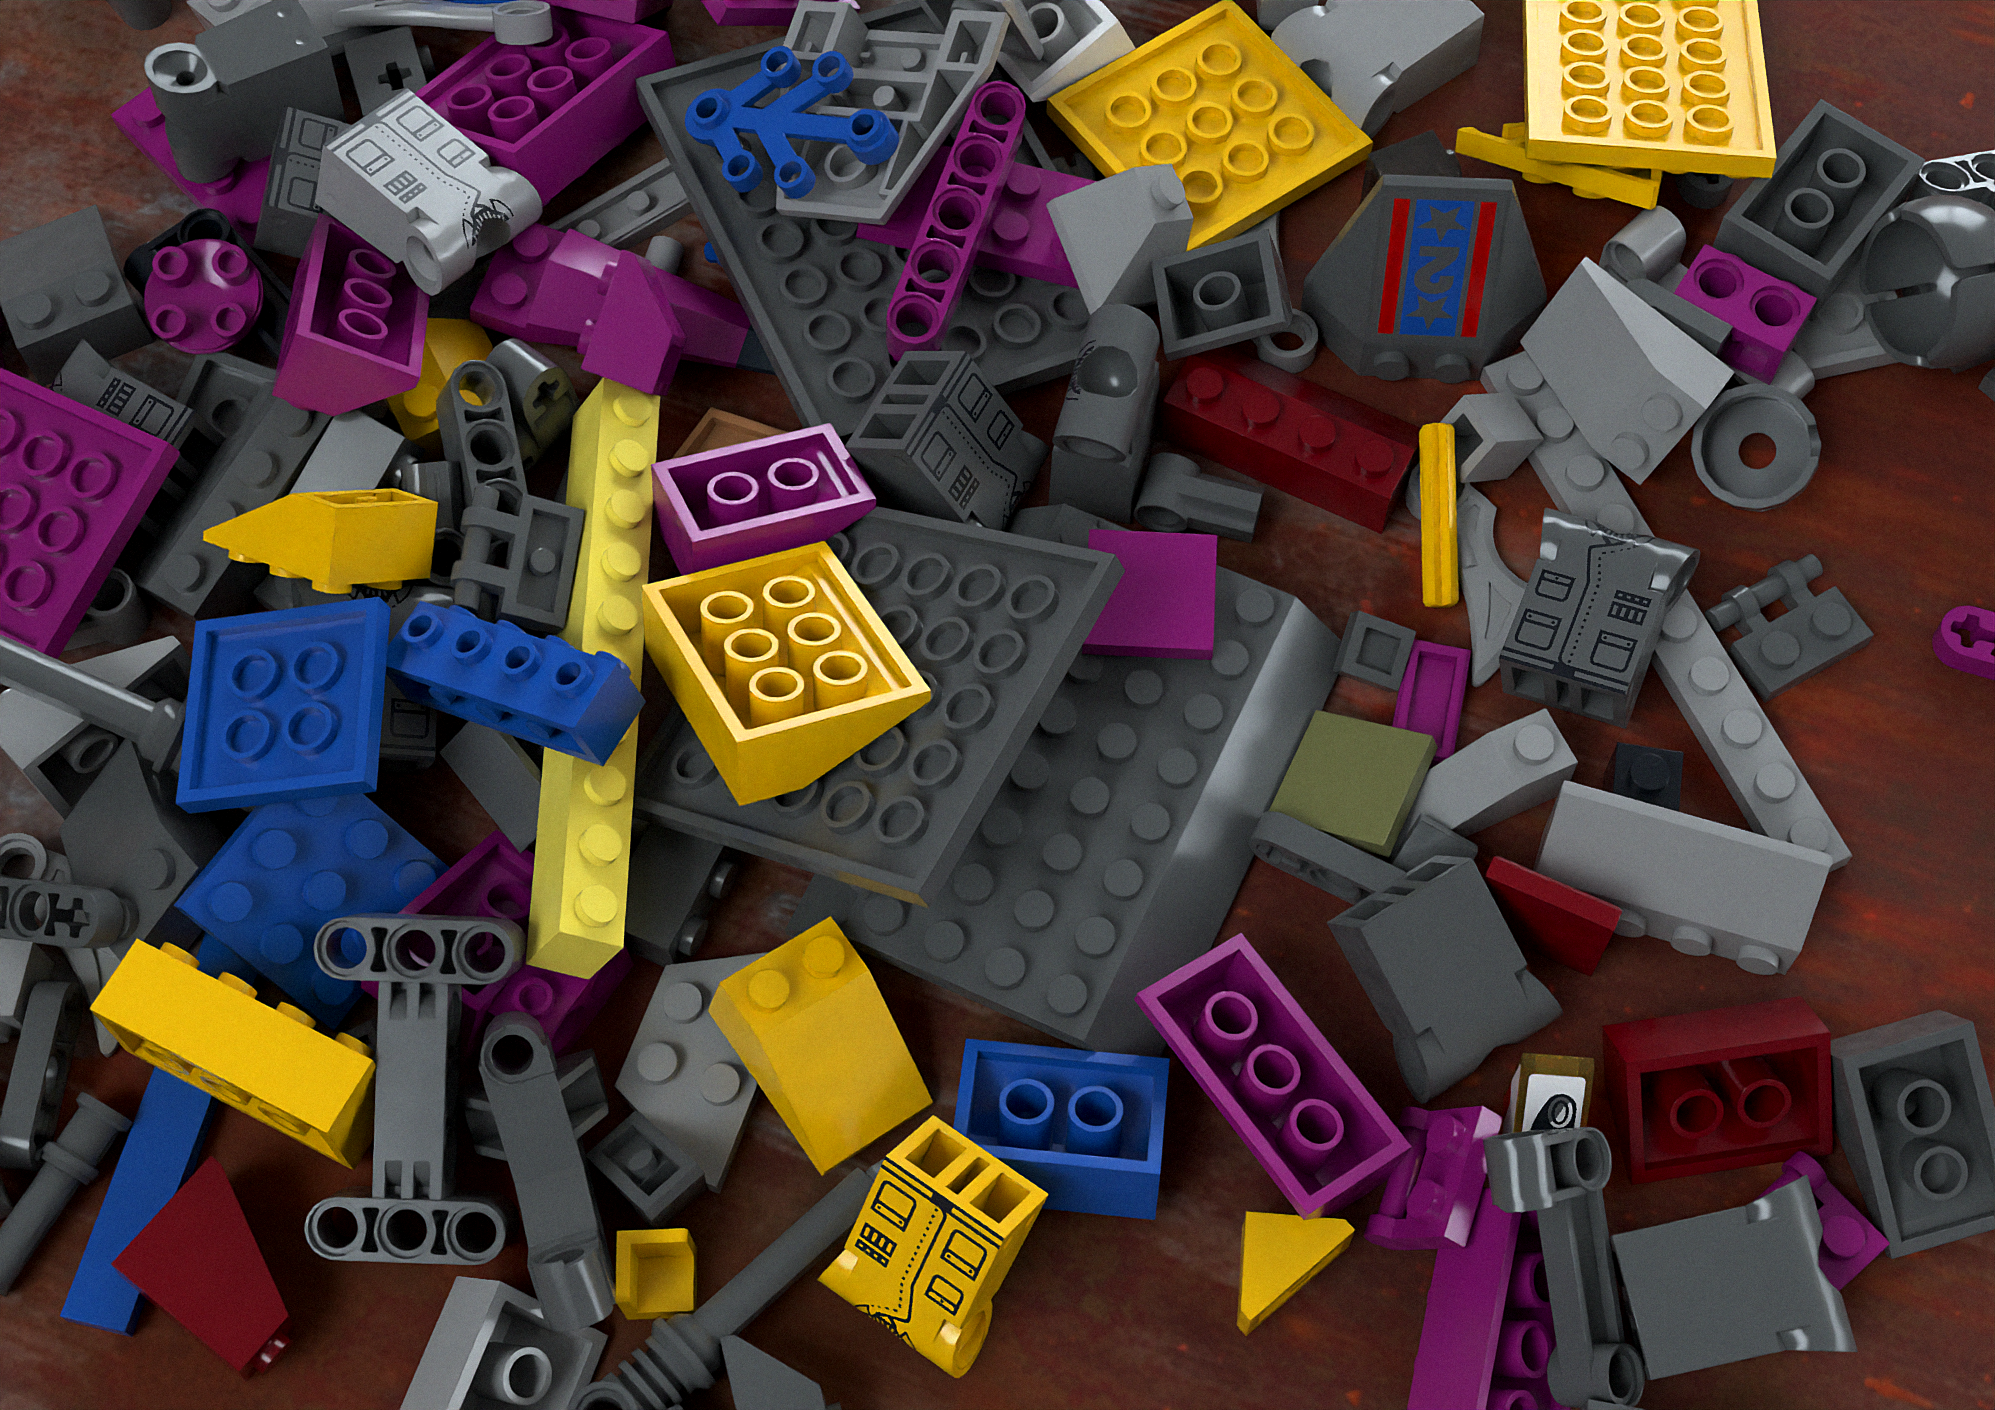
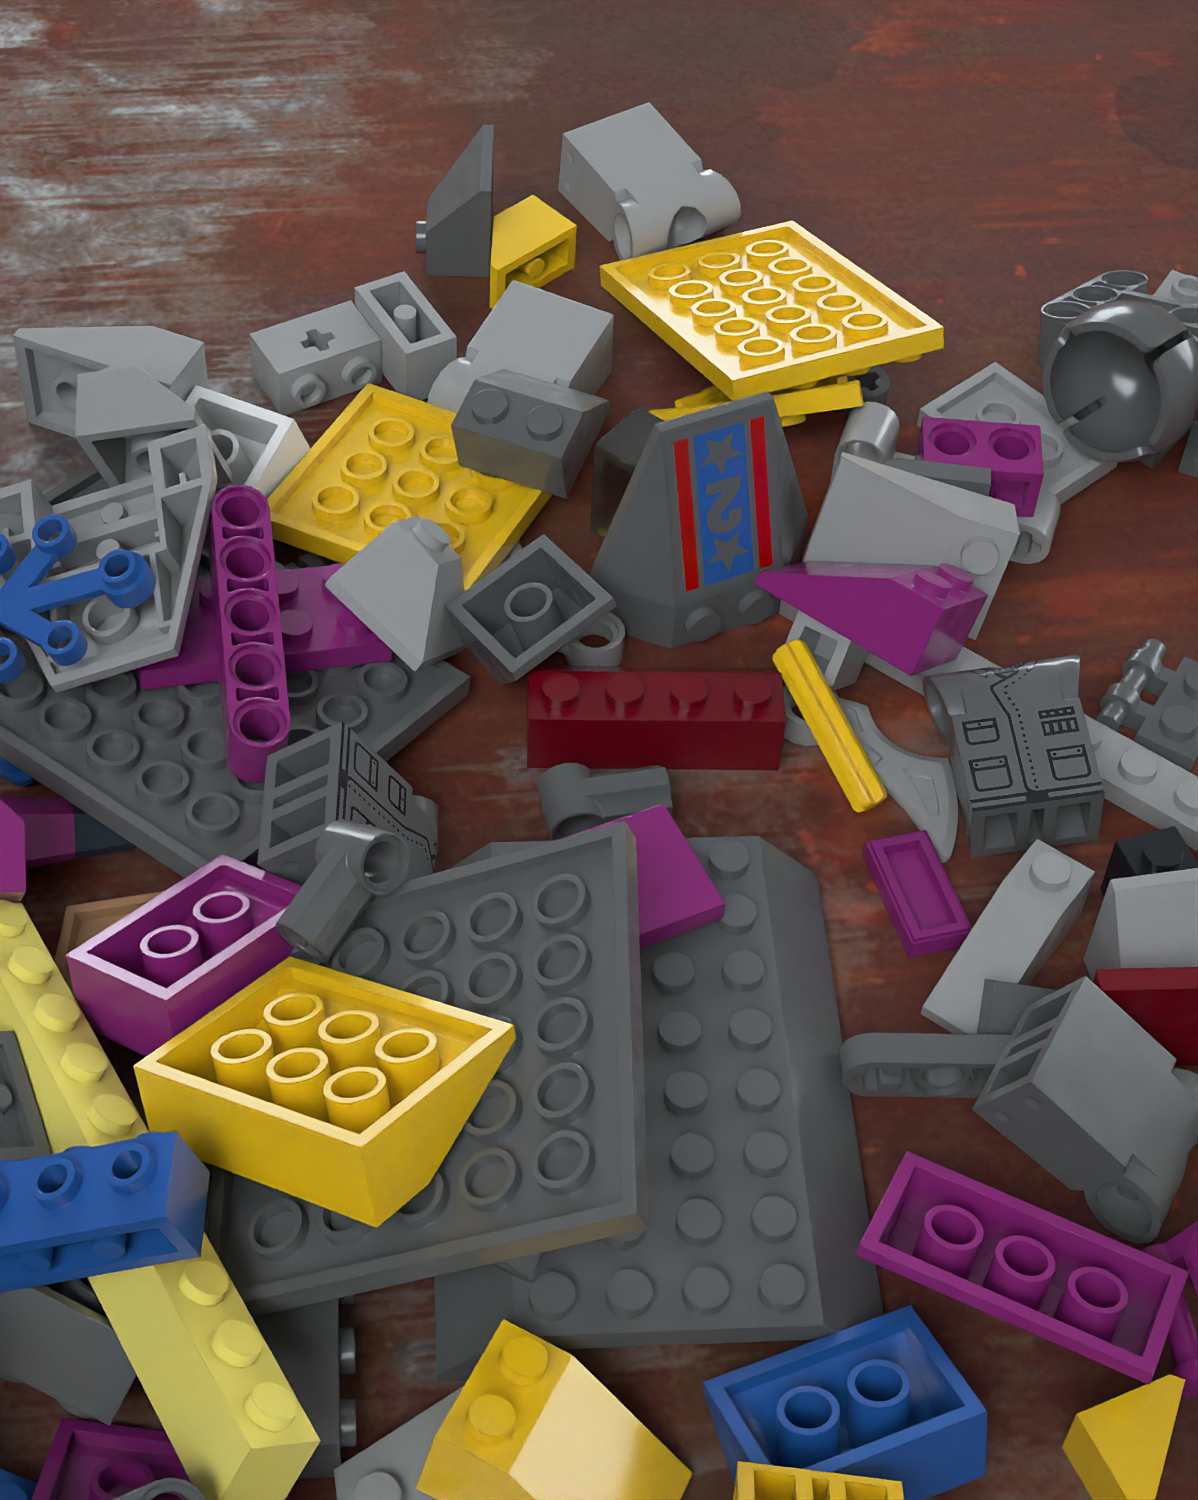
camera: 35 degrees left, 15 degrees down
dark grey piece [1048,304,1160,524] -> none
olive tile [1269,710,1438,857] -> none
dark grey plate [1332,611,1416,692] -> none
dark grey piece [1691,383,1821,512] -> none
dark grey brick [1712,99,1925,321] -> none
none -> dark grey piece [276,819,411,963]
none -> dark grey slope [451,369,611,499]
none -> magenta slope [754,560,988,676]

